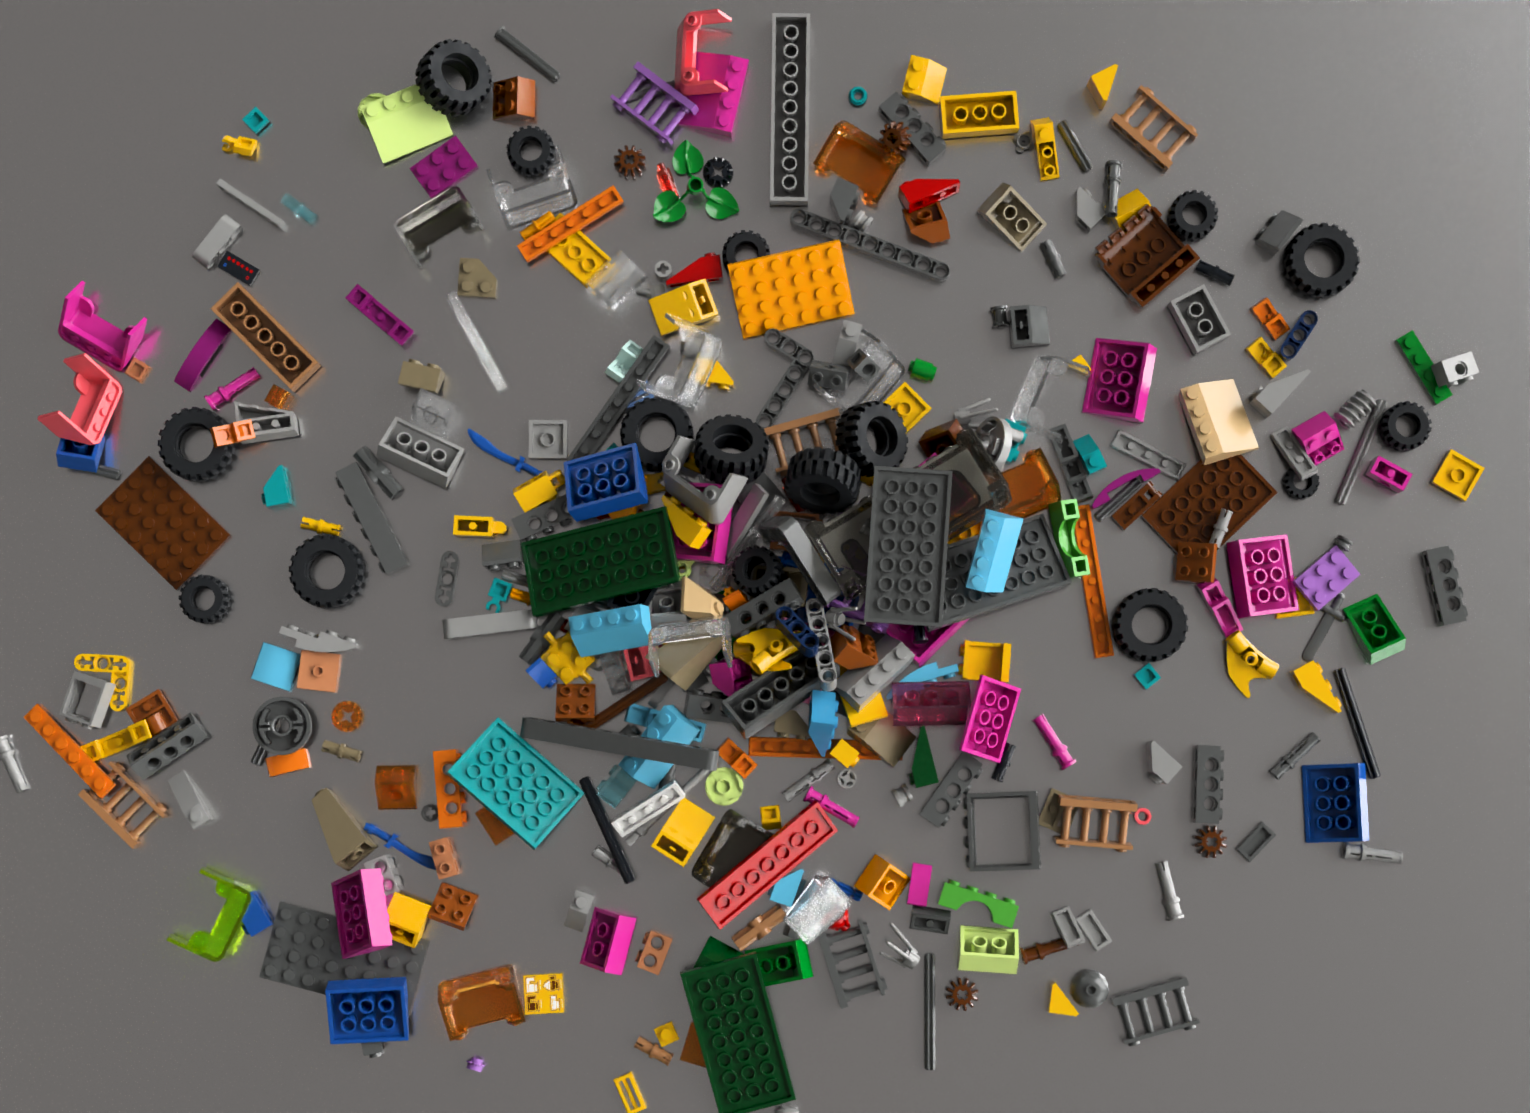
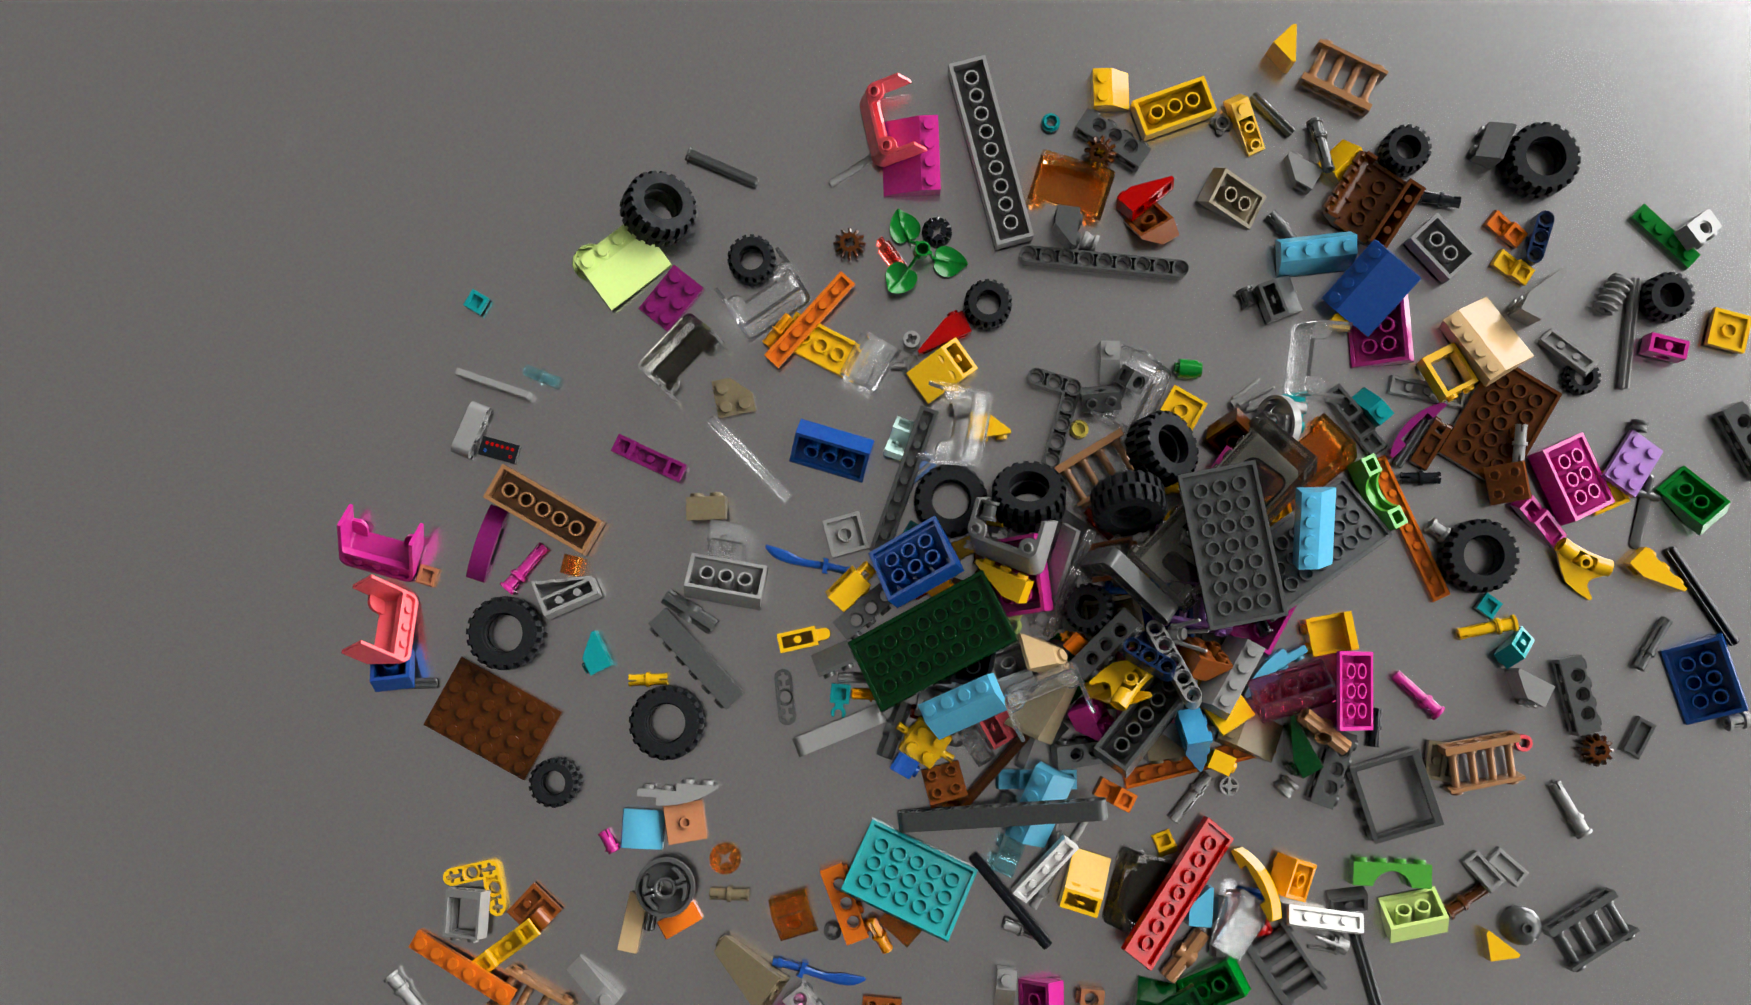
camera: 15 degrees left, 0 degrees up
dark grey brick [126,712,207,780] -> none
slope [210,419,256,447] -> none
yellow plate [222,135,257,156] -> none
nougat brick [428,837,460,880] -> none
dark orange slope [492,76,535,121] -> none
medium lavender fence [610,61,699,146] -> none
yellowish green tile [705,767,743,806] -> none
light orange plate [727,239,855,338] -> none
dark pink pin [802,786,860,828] -> none
dark pink slope [907,863,932,907] -> none
reddish brown gear [945,978,978,1011] -> none
dark pink slope [1291,411,1344,466] -> none
none -> dark pink pin [598,828,619,855]
none -> tan tile [617,891,646,954]
none -> blue slope [789,419,874,482]
none -> light orange axle [866,917,893,954]
none -> dark grey bush [979,499,1000,522]
none -> light yellow plate [1069,420,1089,439]
none -> yellow slope [1231,847,1282,923]
none -> medium azure slope [1275,231,1358,278]
none -> white plate [1286,904,1364,934]
none -> medium nougat piece [1297,707,1352,755]
none -> blue slope [1321,239,1422,337]
none -> black pin [1399,470,1441,486]
none -> yellow window [1416,342,1479,403]
none -> light grey bush [1424,518,1451,542]
none -> yellow pin [1456,614,1519,640]
none -> teal slope [1494,626,1535,669]

